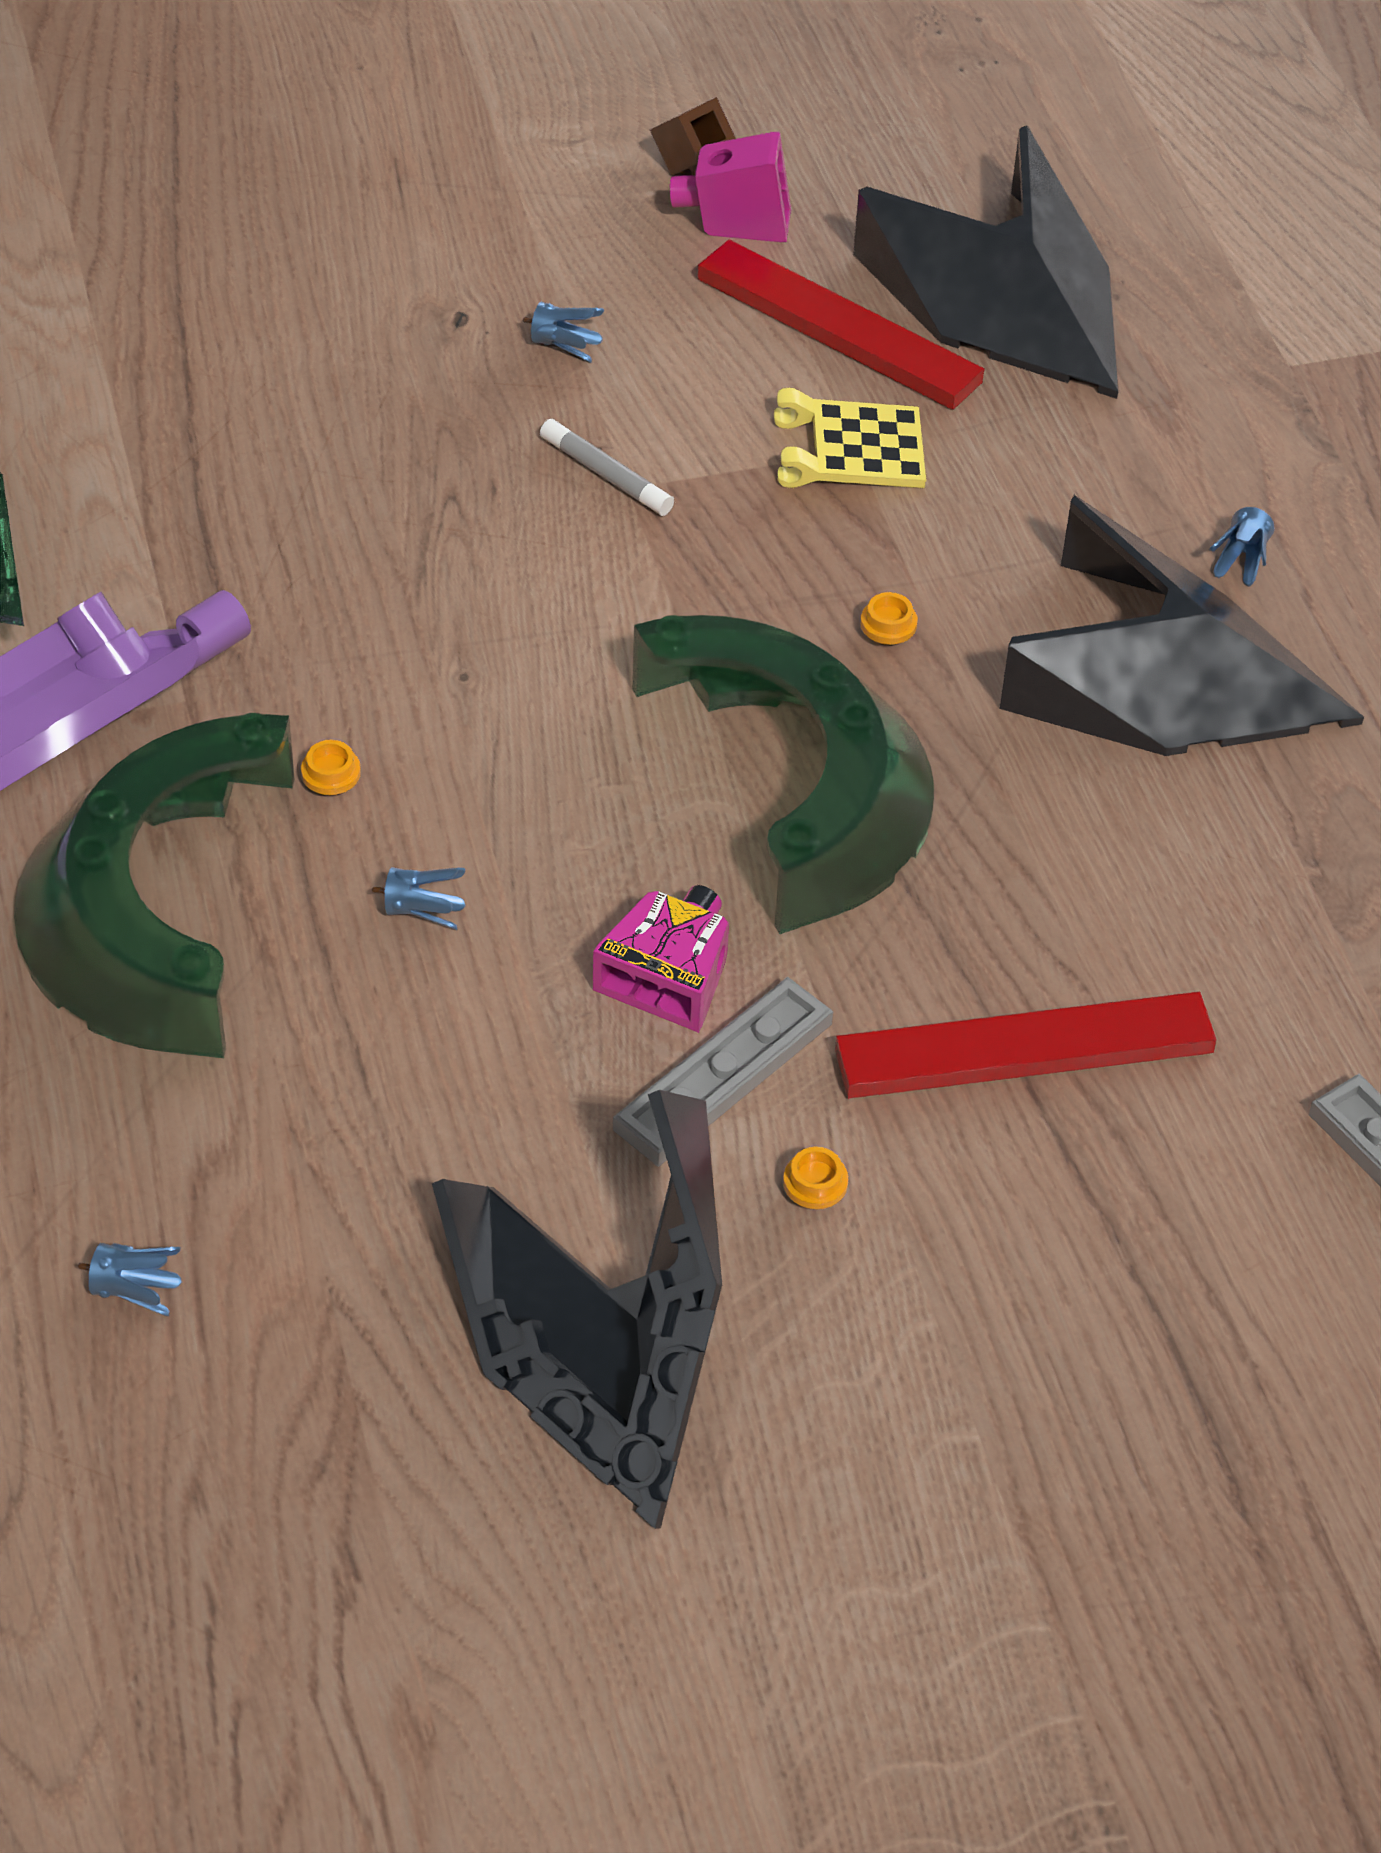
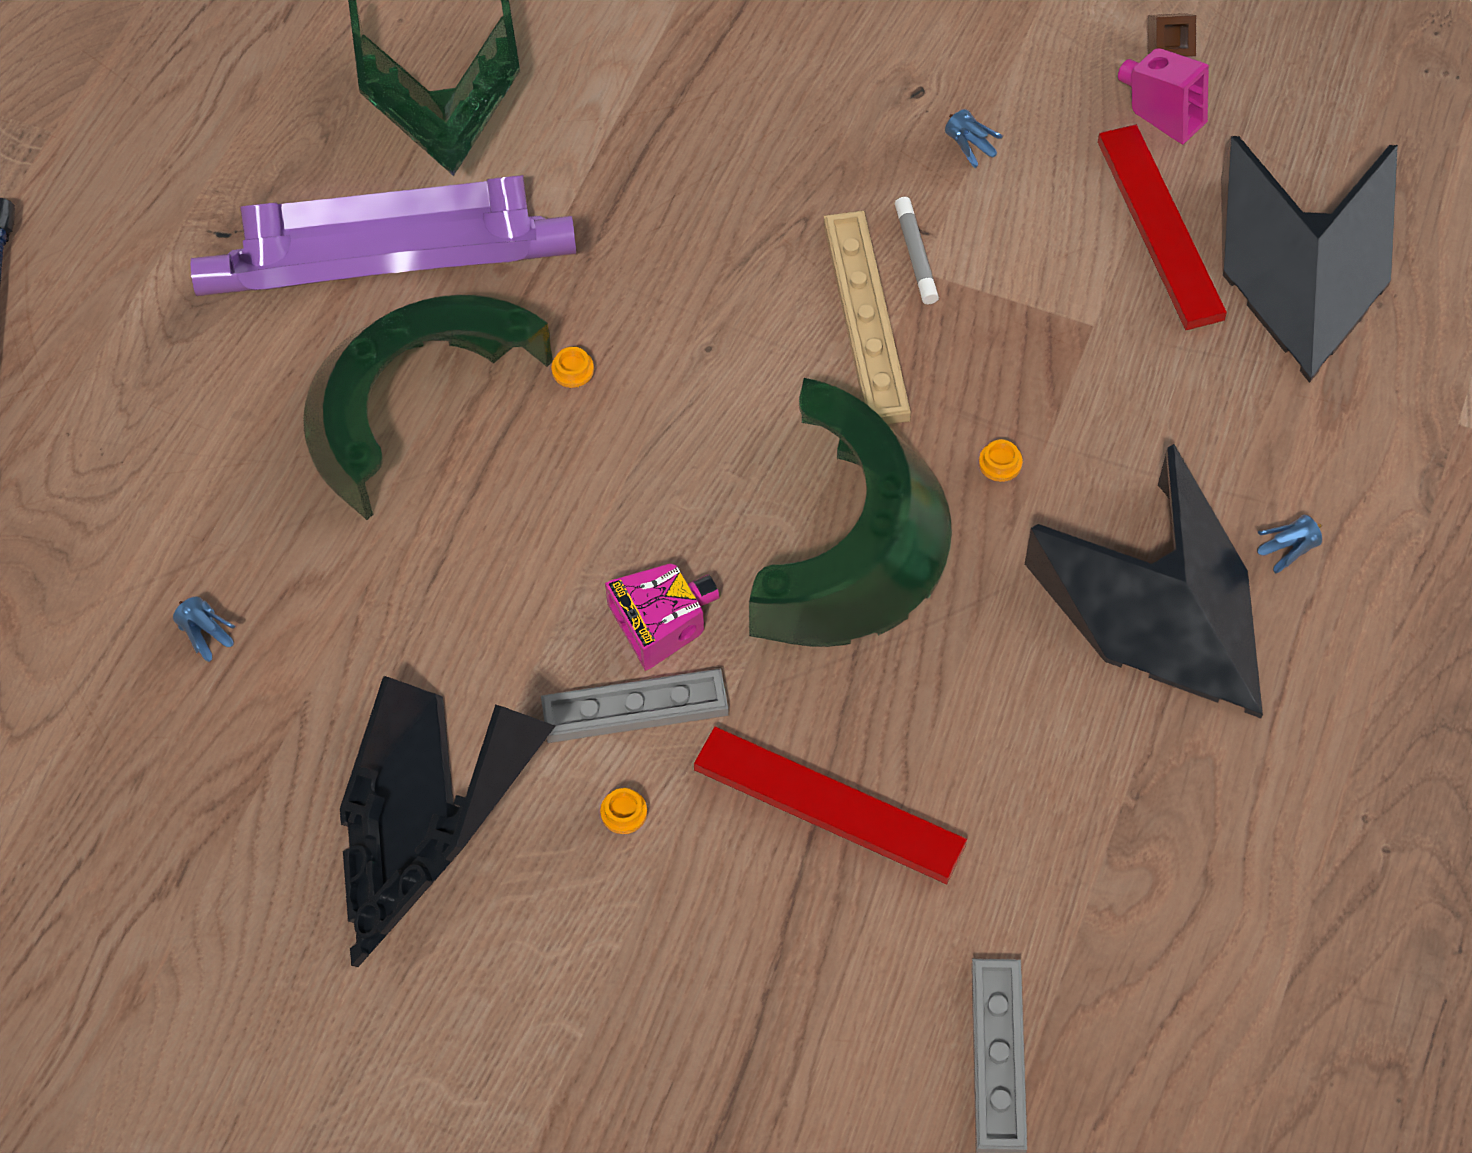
camera: 40 degrees right, 10 degrees up
flat silver piece [372,867,466,930] -> none
light yellow flag [774,388,926,488] -> none
none -> tan tile [824,211,911,427]

